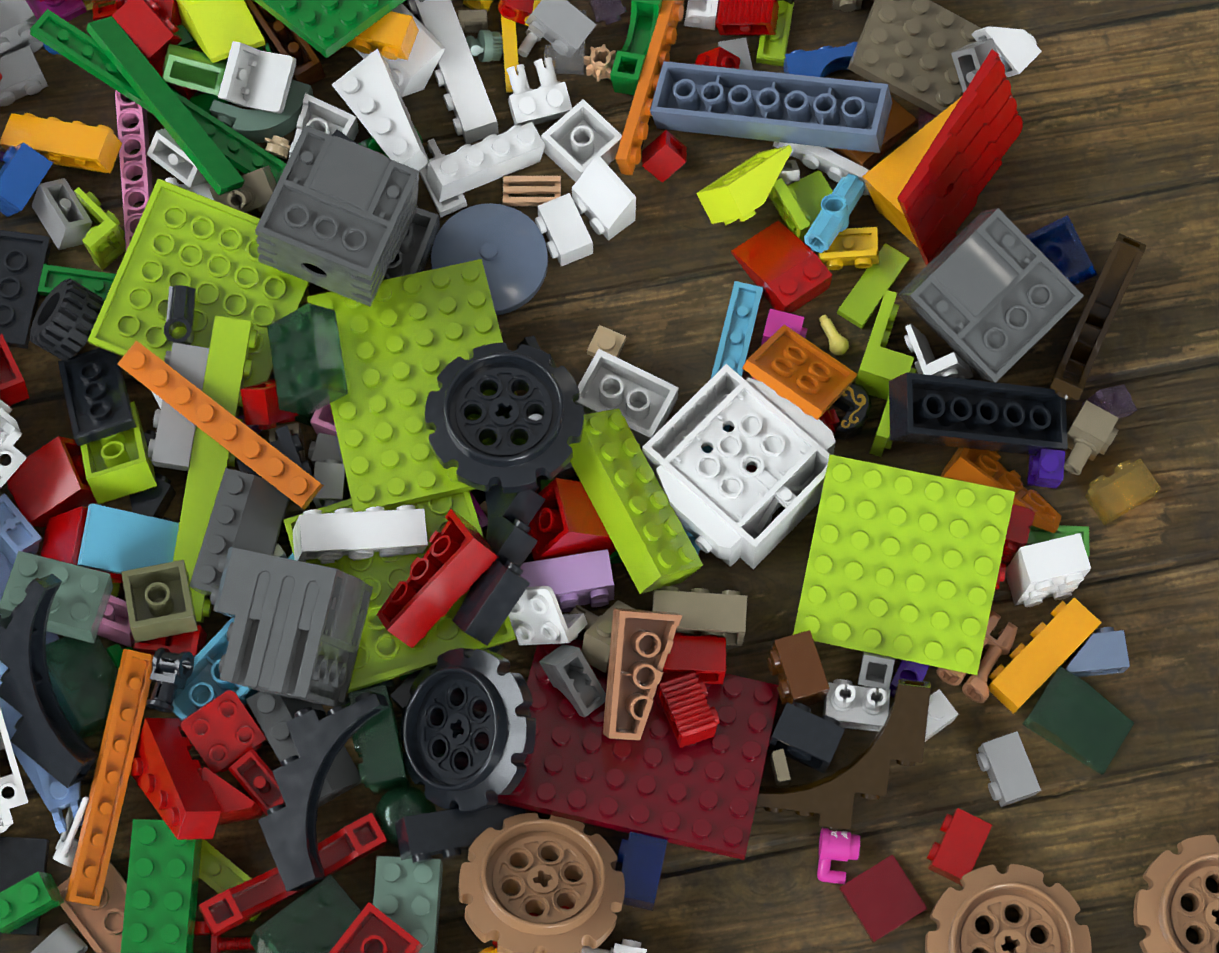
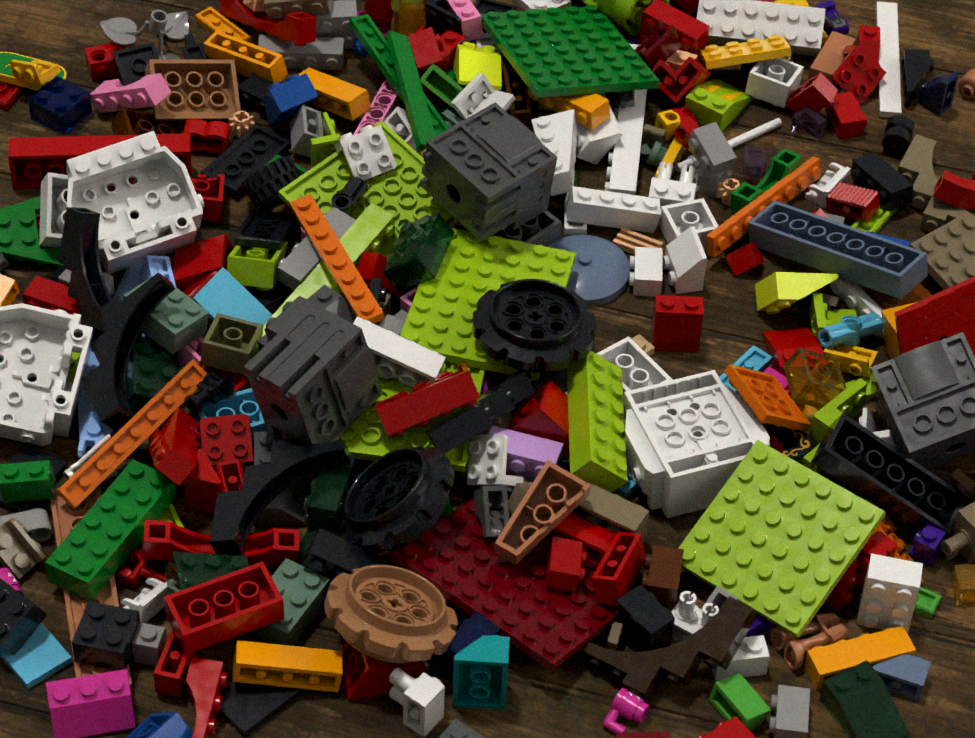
camera: 25 degrees right, 25 degrees down
none -> white bracket [334,124,396,180]
none -> teal slope [452,635,510,710]
none -> red brick [592,532,646,605]
none -> red slope [651,295,704,353]
none -> bright green brick [708,673,771,731]
none -> clear yellow brick [783,347,847,409]

